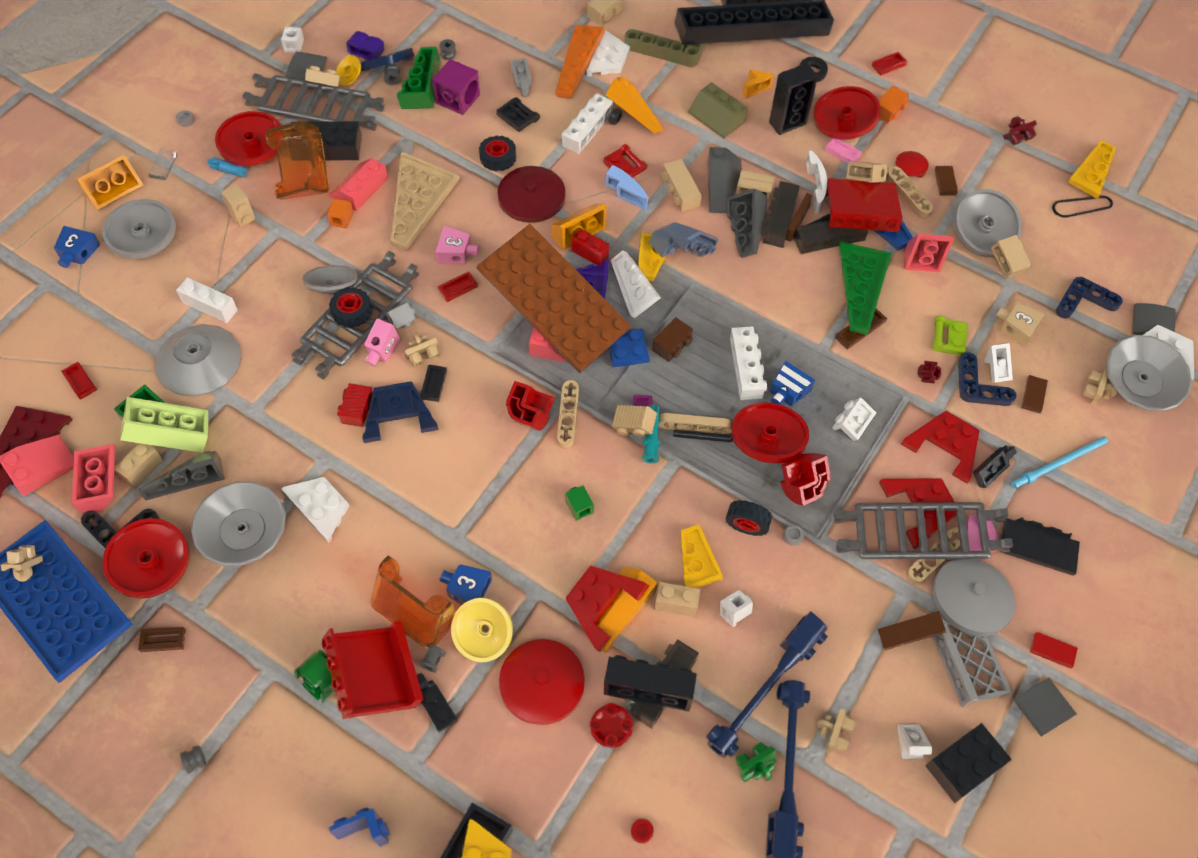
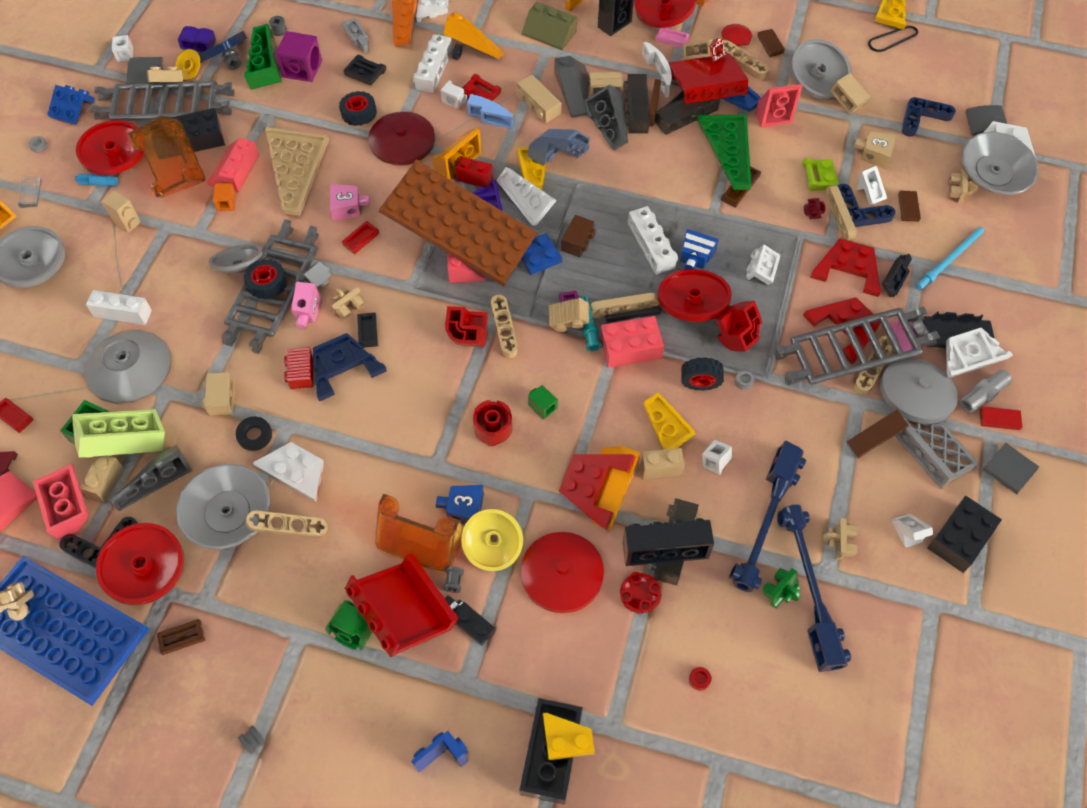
camera: 15 degrees left, 0 degrees up
none -> blue bracket [48,85,95,124]
none -> tan brick [202,372,235,416]
none -> black tyre [236,416,272,451]
none -> tan beam [245,511,328,538]
none -> white brick [440,80,467,109]
none -> red brick [473,400,513,447]
none -> coral brick [600,316,664,368]
none -> clear red slope [709,38,726,62]
none -> tan beam [826,185,857,241]
none -> light grey tile [912,319,929,337]
none -> white wing [946,328,1013,378]
none -> light grey piece [959,369,1012,413]

